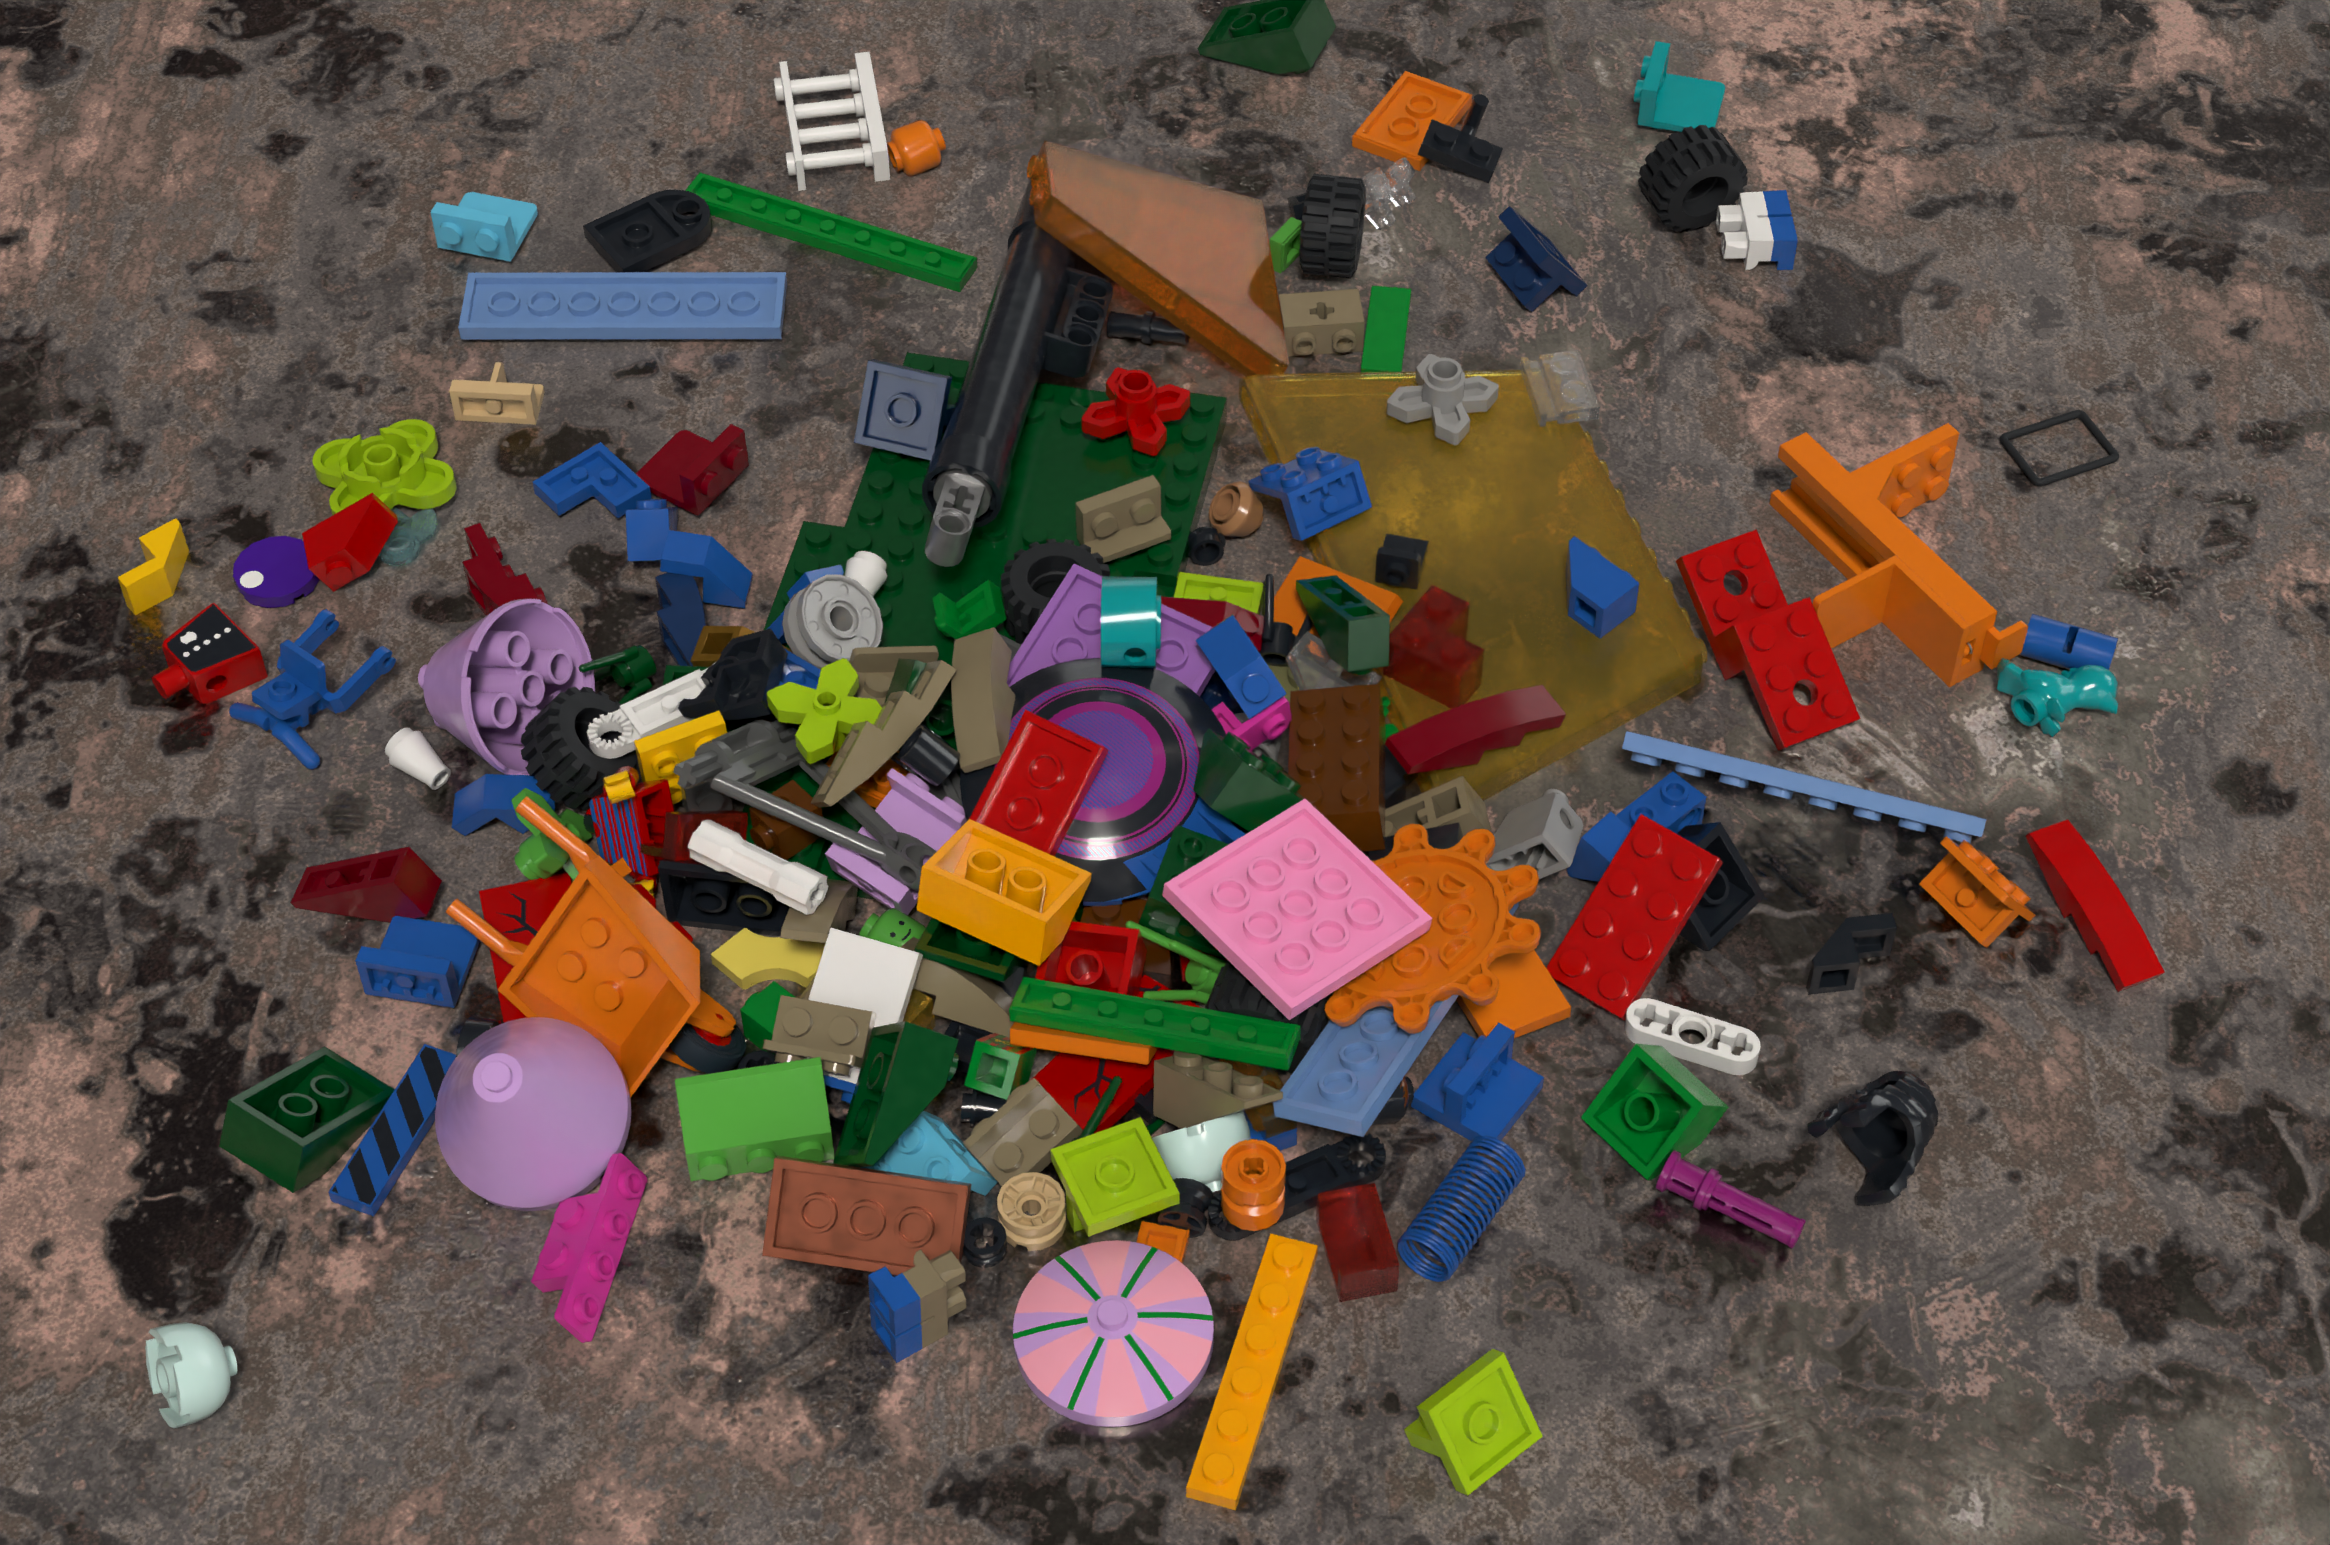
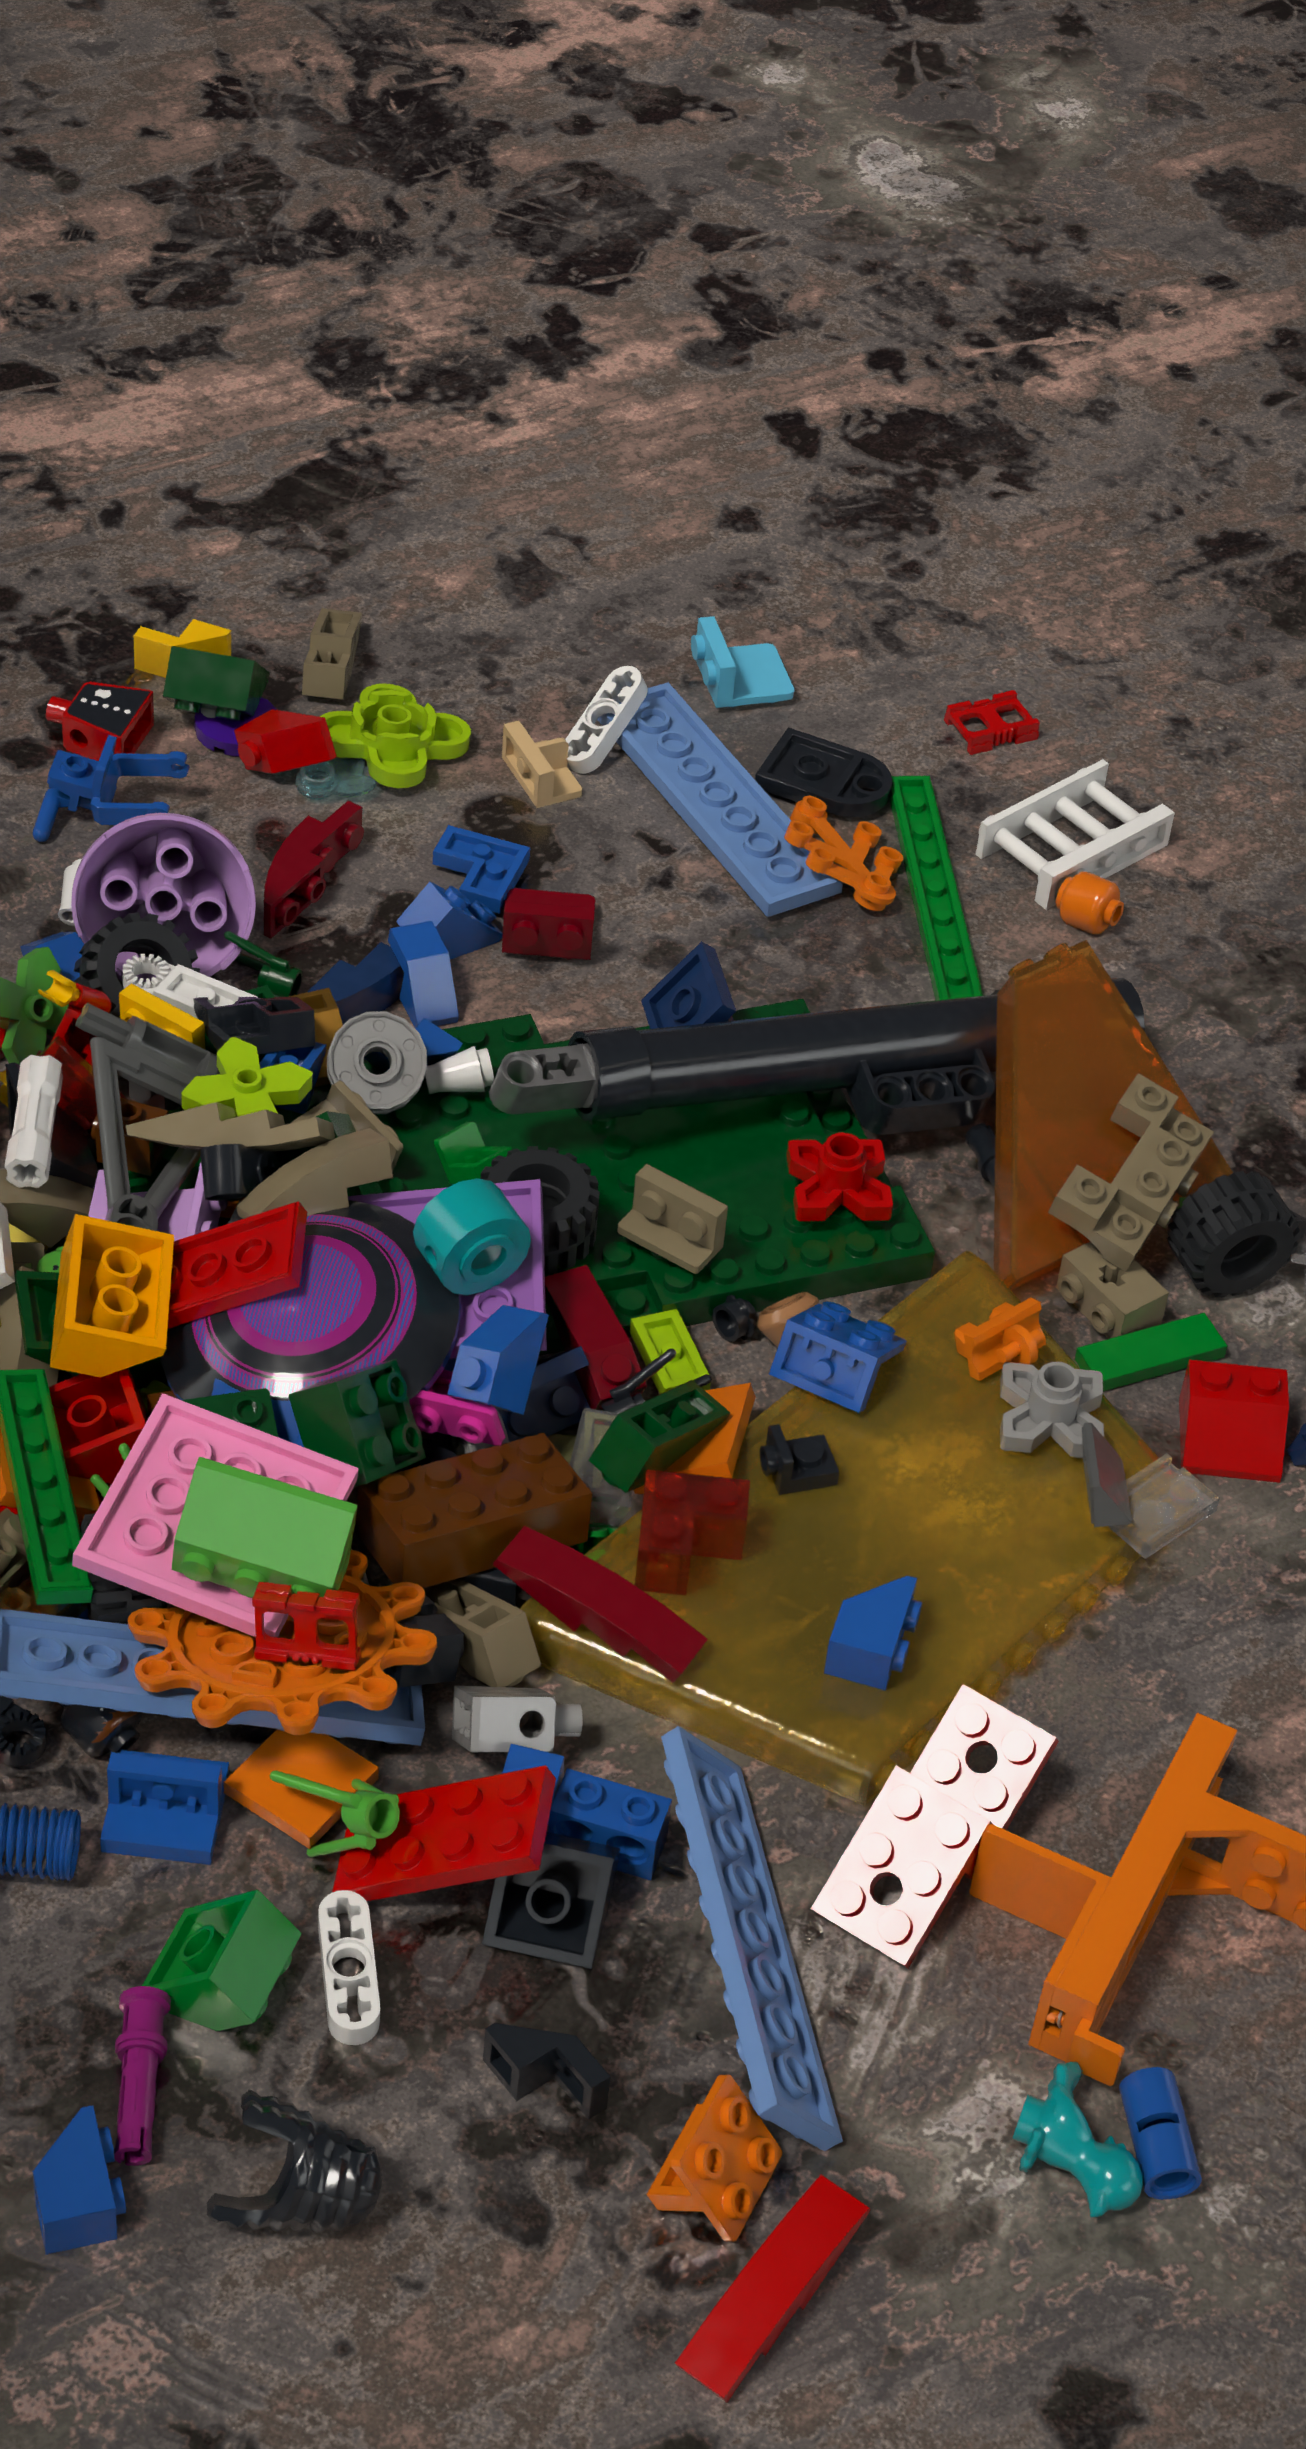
camera: 55 degrees right, 5 degrees down
none -> blue slope [33,2105,126,2255]
none -> dark green slope [163,646,270,721]
none -> bright green slope [171,1456,358,1598]
none -> red piece [252,1581,361,1671]
none -> bright green plant [270,1770,400,1858]
none -> dark tan slope [302,608,362,700]
none -> white beam [565,666,648,774]
none -> orange plant [784,796,903,911]
none -> red piece [944,690,1040,755]
none -> orange hips [954,1297,1046,1381]
none -> dark tan bracket [1048,1073,1214,1272]
none -> dark grey slope [1082,1423,1132,1527]
none -> red slope [1179,1360,1289,1483]

